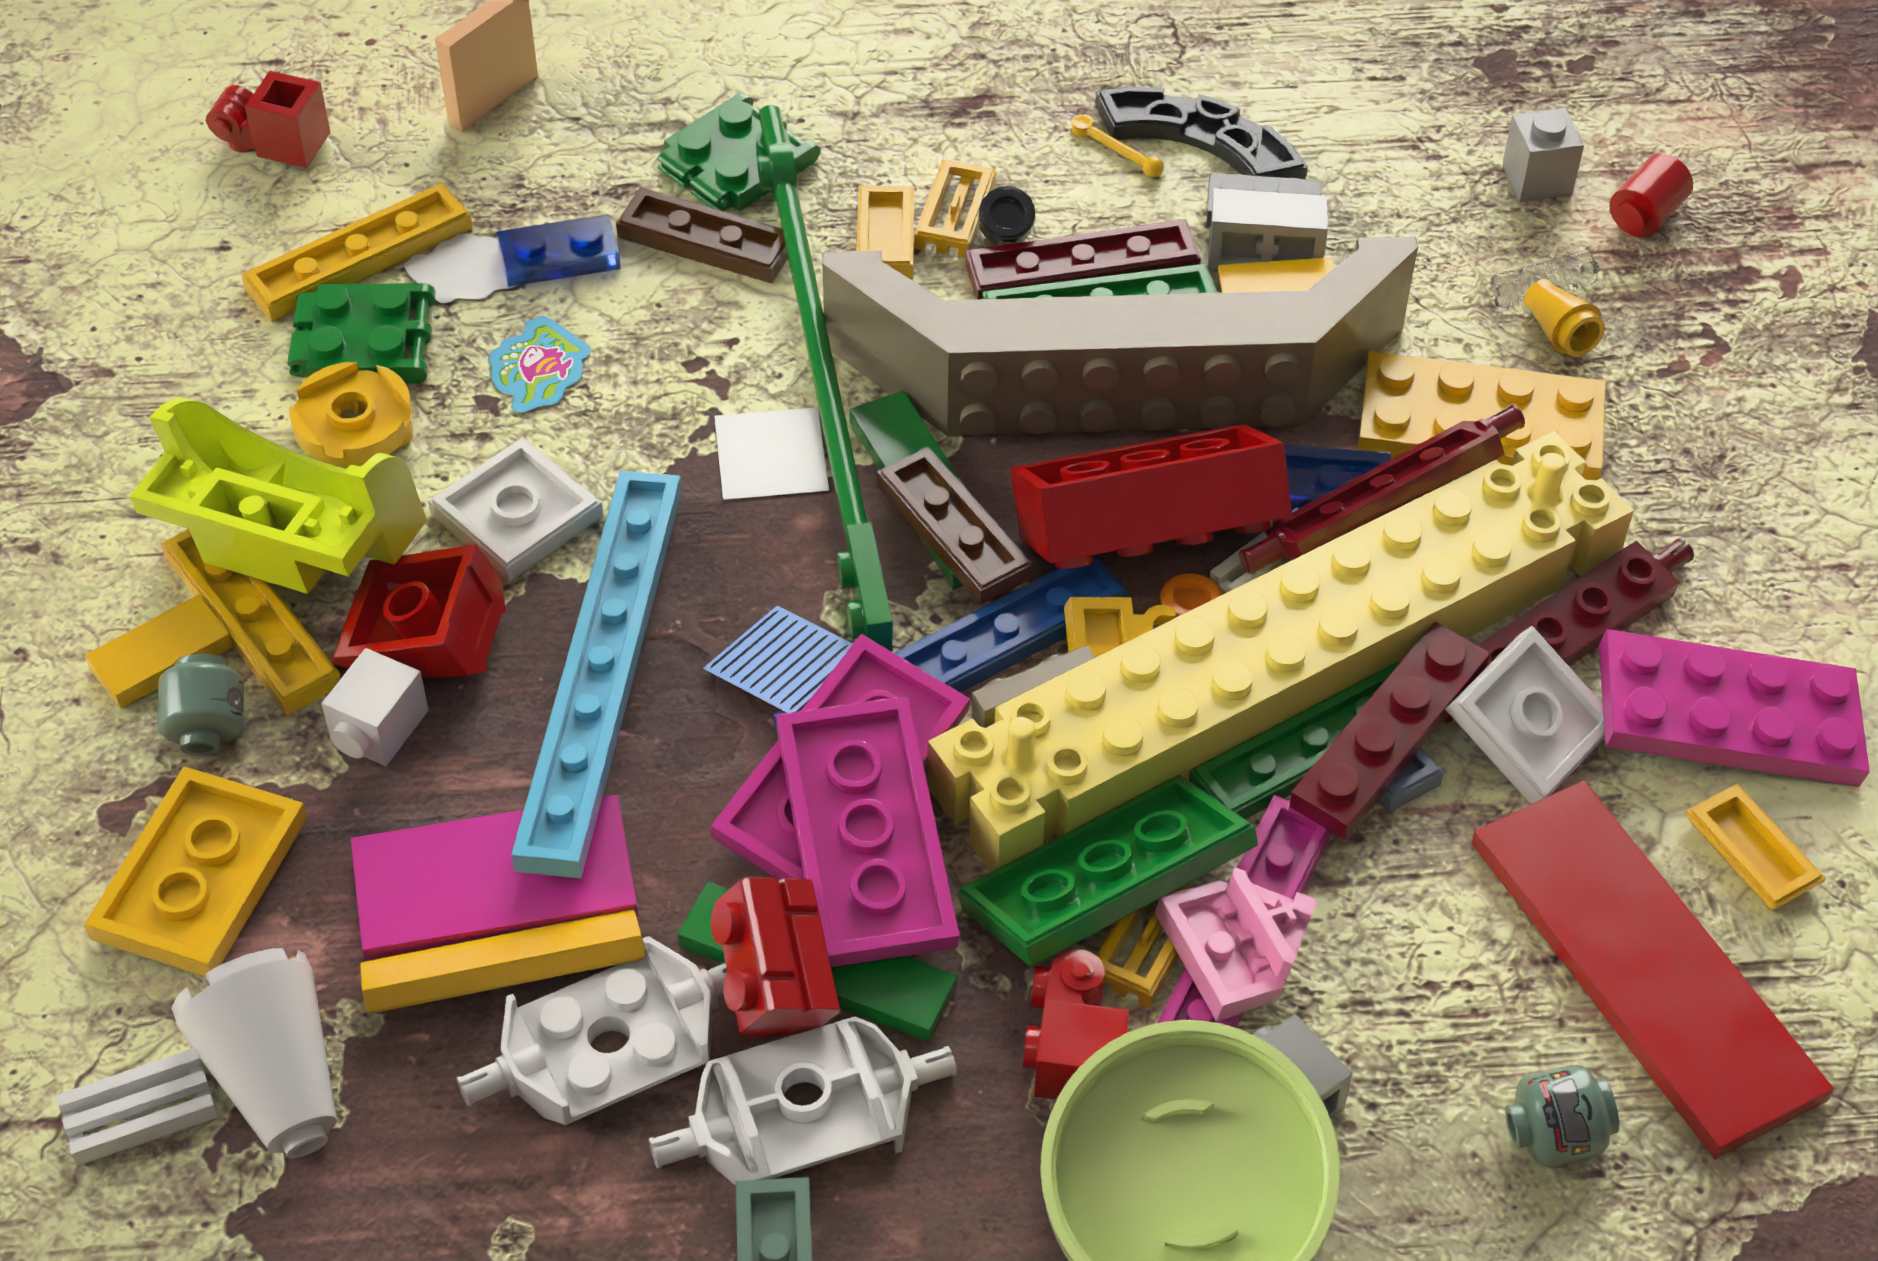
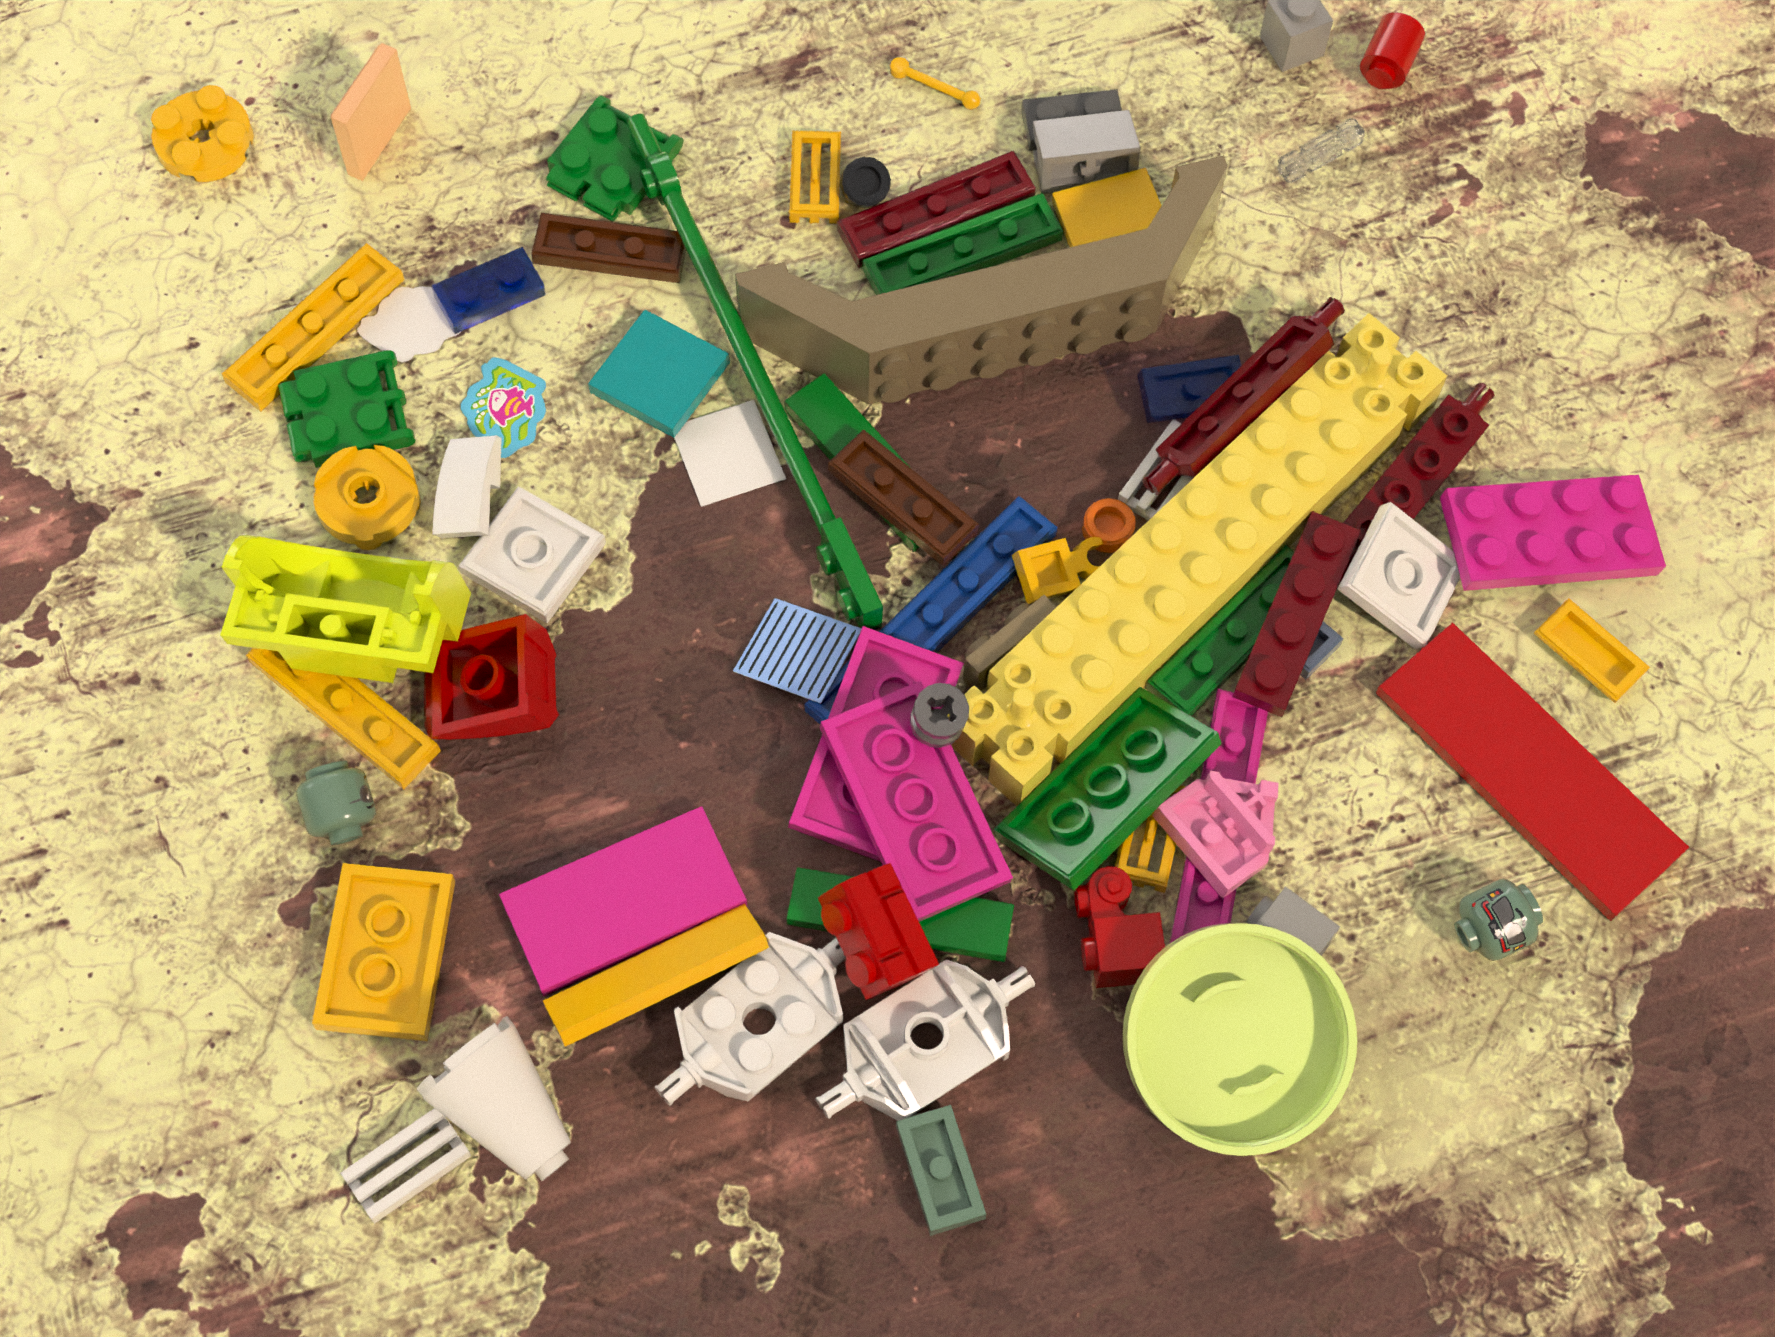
camera: 15 degrees left, 15 degrees up
yellow tile [85,594,234,709] -> none
red brick [206,70,331,168] -> none
white brick [321,648,429,766] -> none
medium azure plate [511,470,682,878] -> none
yellow tile [856,186,914,280] -> none
red brick [1010,424,1292,568] -> none
black tile [1095,87,1308,179] -> none
yellow plate [1357,351,1606,481] -> none
yellow cone [1524,279,1605,357] -> none
none -> yellow plate [151,85,254,182]
none -> white slope [432,435,502,538]
none -> teal tile [588,310,730,438]
none -> flat silver wheel [910,683,969,748]

